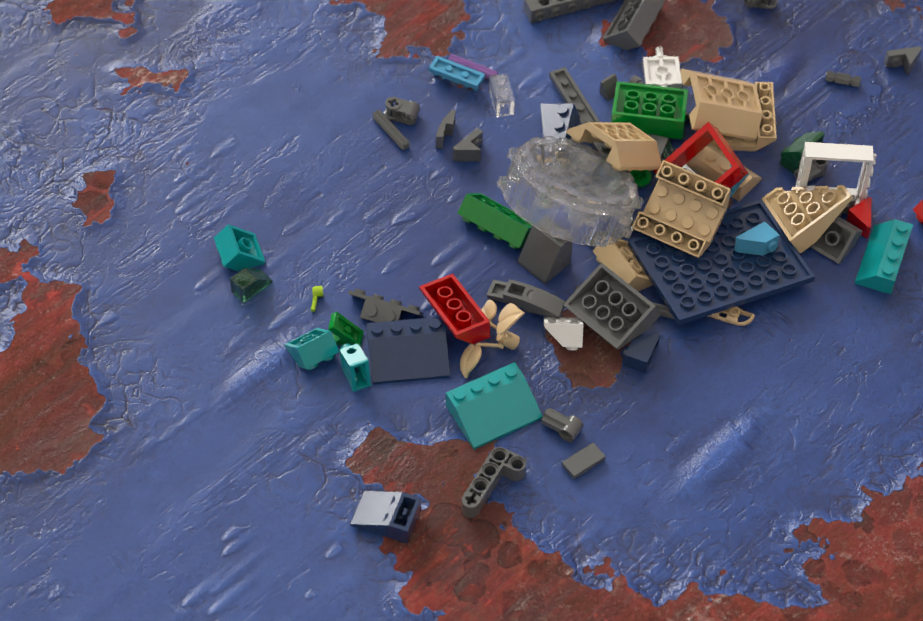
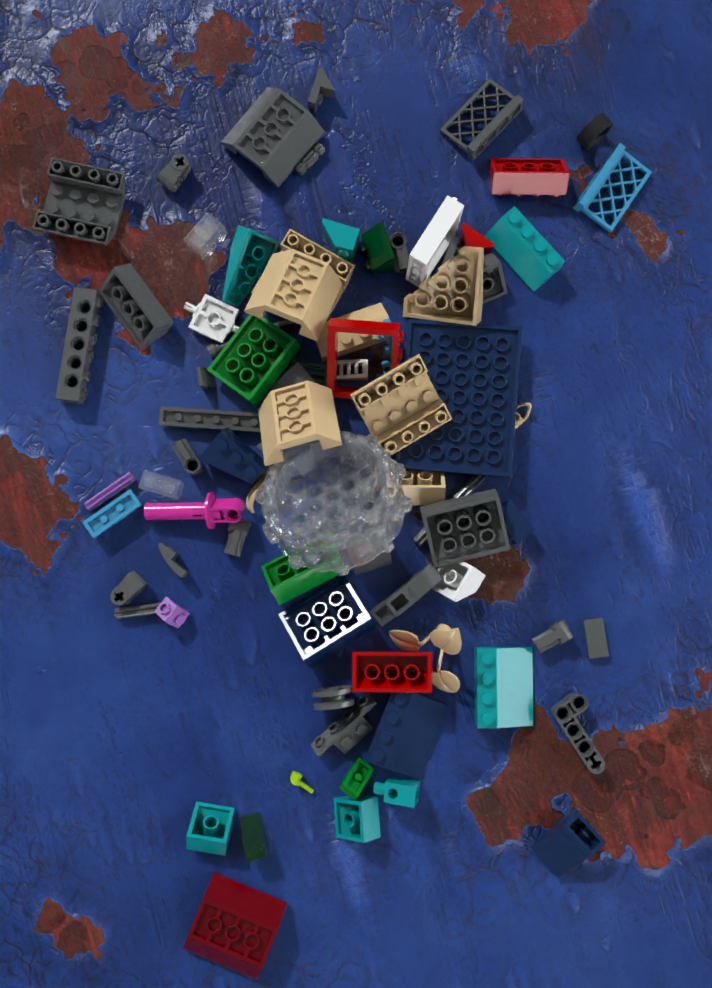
camera: 60 degrees left, 30 degrees up
dark grey slope [452,128,483,161] -> none
dark azure slope [734,222,780,256] -> none
none -> dark pink piece [144,492,245,529]
none -> medium lavender bracket [155,597,190,628]
none -> dark grey piece [172,438,204,476]
none -> clear brick [183,212,227,260]
none -> dark red slope [183,871,287,980]
none -> dark grey slope [221,87,325,188]
none -> teal wedge [222,225,279,307]
none -> dark grey piece [224,519,251,557]
none -> dark blue slope [278,574,376,668]
none -> dark grey wheel [311,685,354,710]
none -> teal slope [322,218,360,263]

